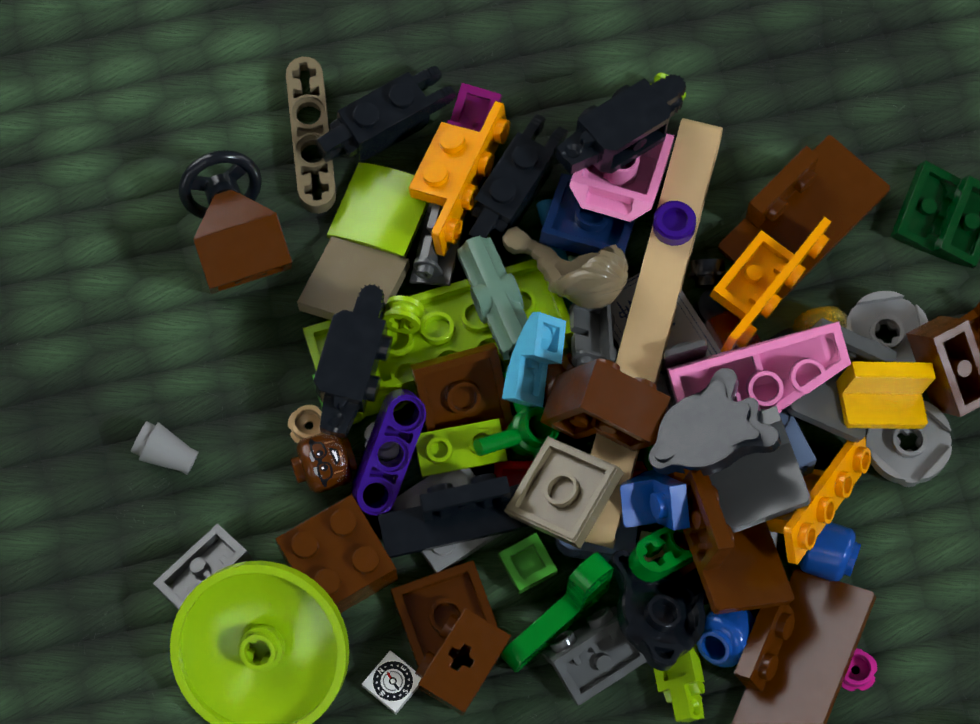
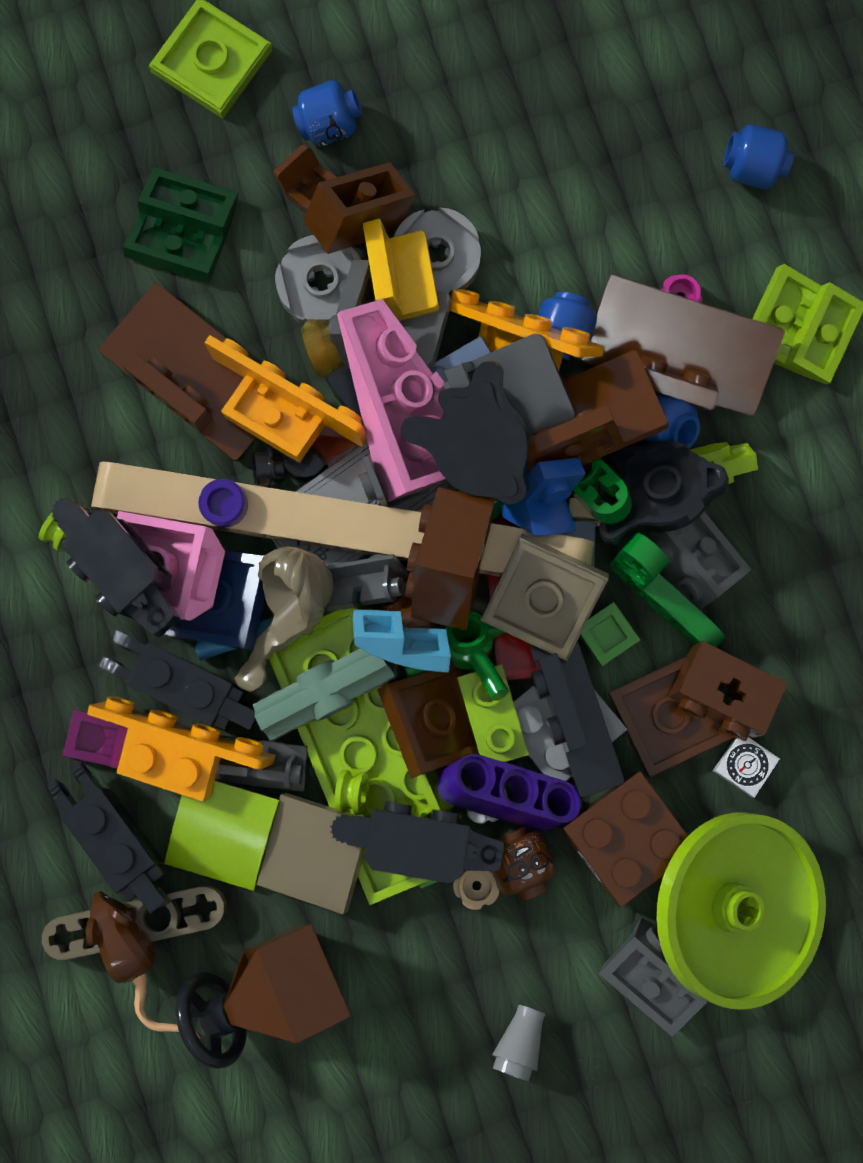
camera: 95 degrees left, 10 degrees up
none -> reddish brown animal [86,891,201,1039]

